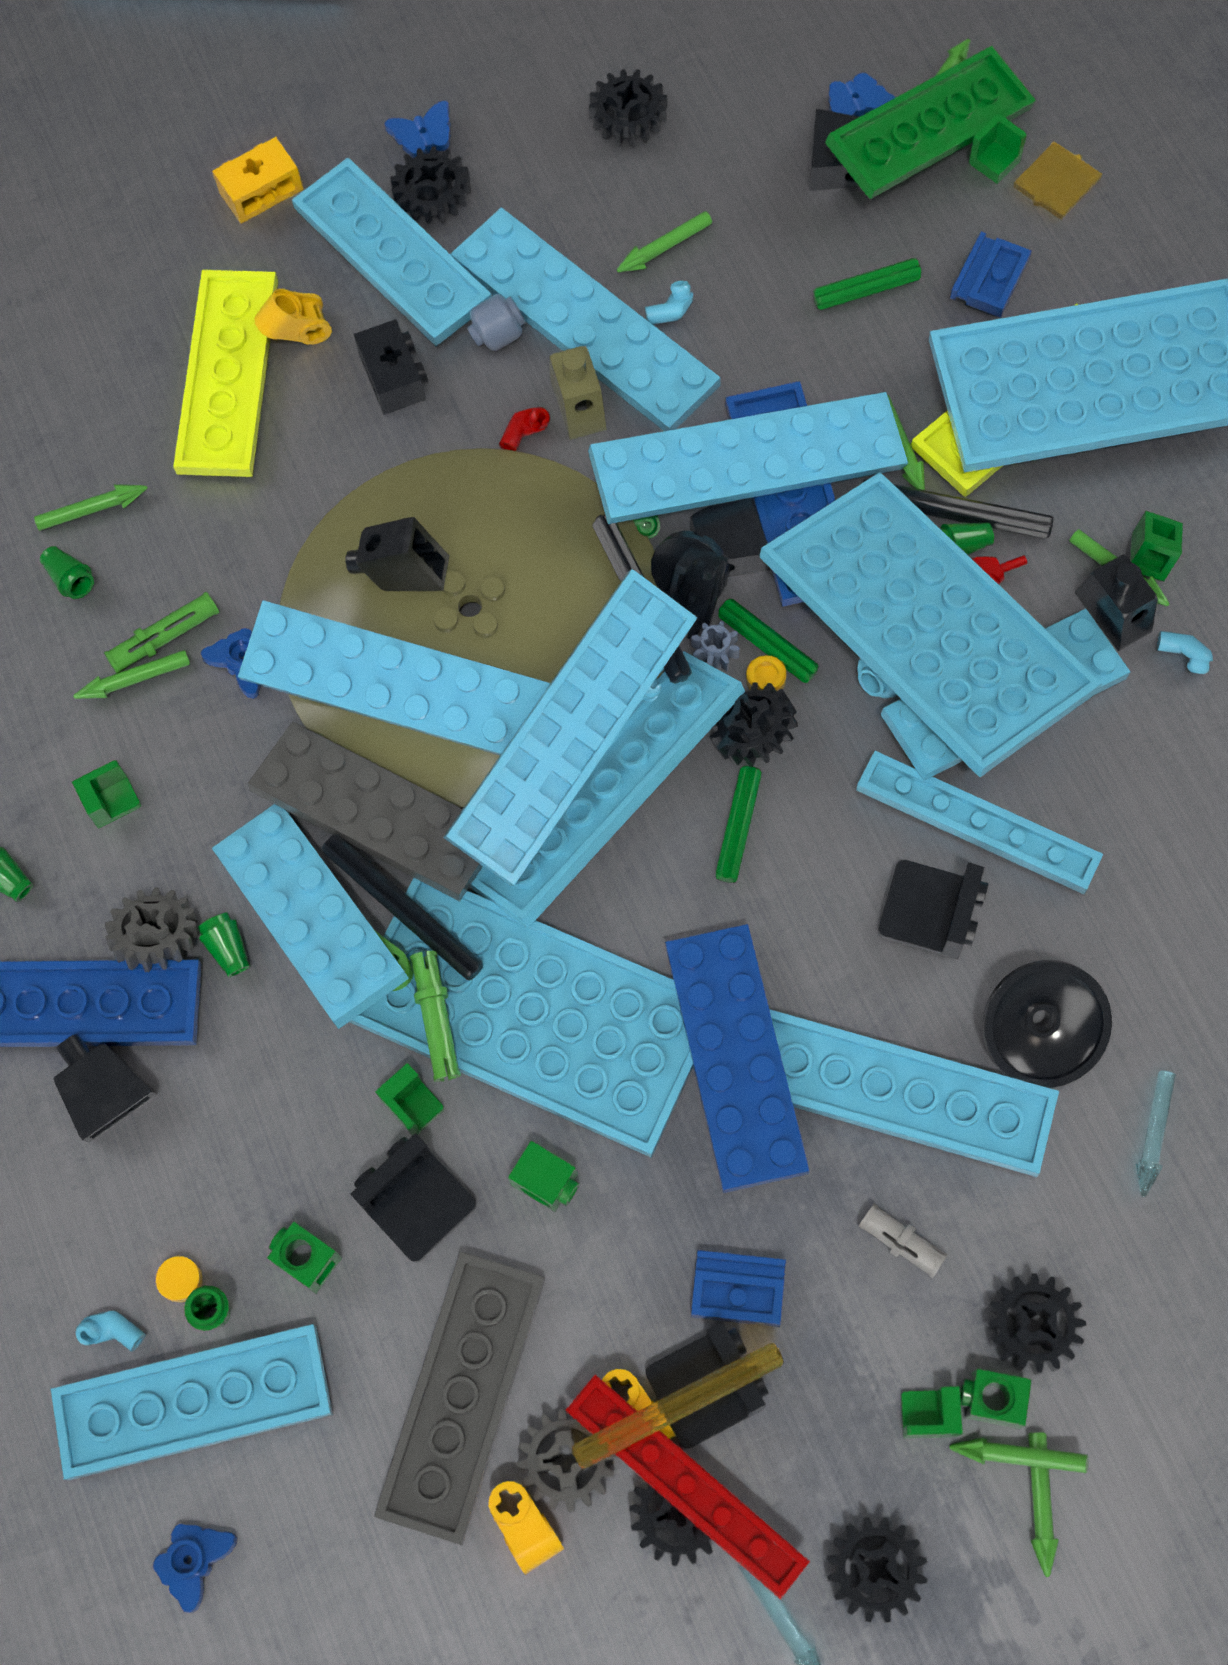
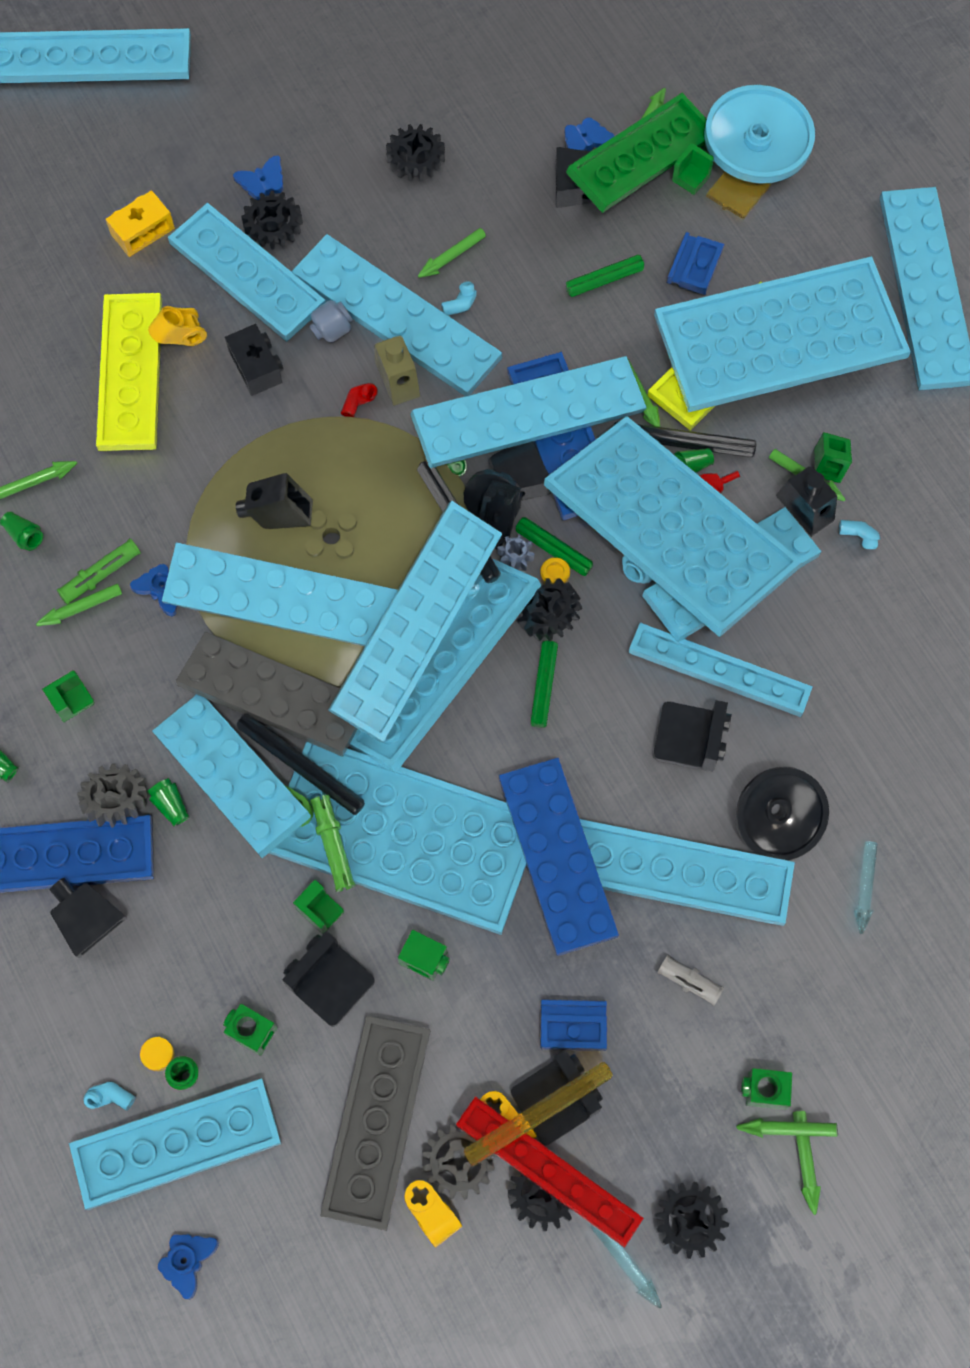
camera: 10 degrees left, 0 degrees up
green panel [901,1386,963,1439] -> none
black gear [985,1273,1086,1375] -> none
none -> medium azure dish [704,85,815,183]

